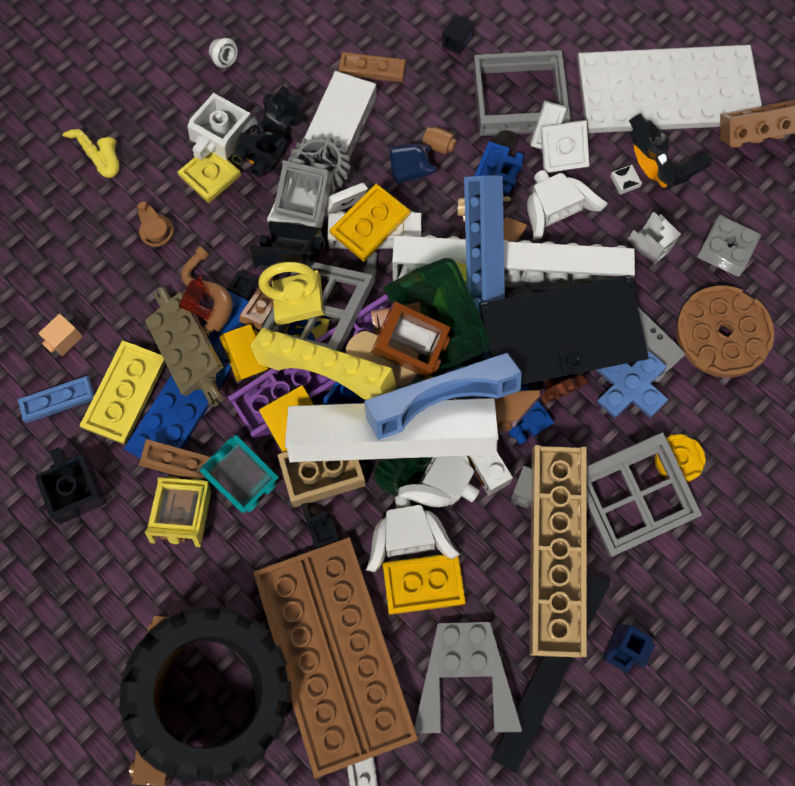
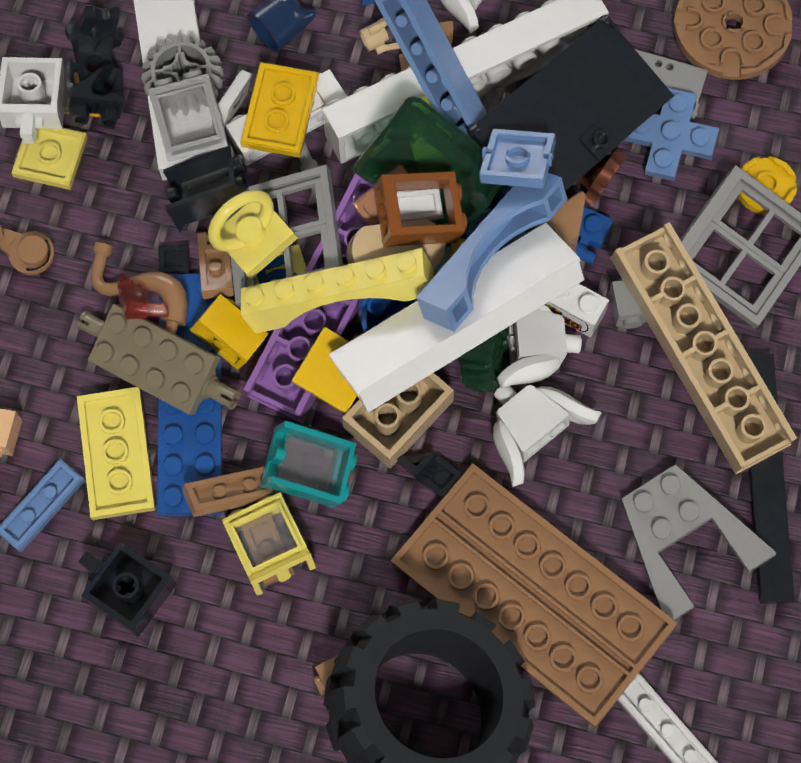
camera: 30 degrees left, 0 degrees up
yellow tile [383,555,466,615] -> none
none -> medium blue plate [479,129,556,189]

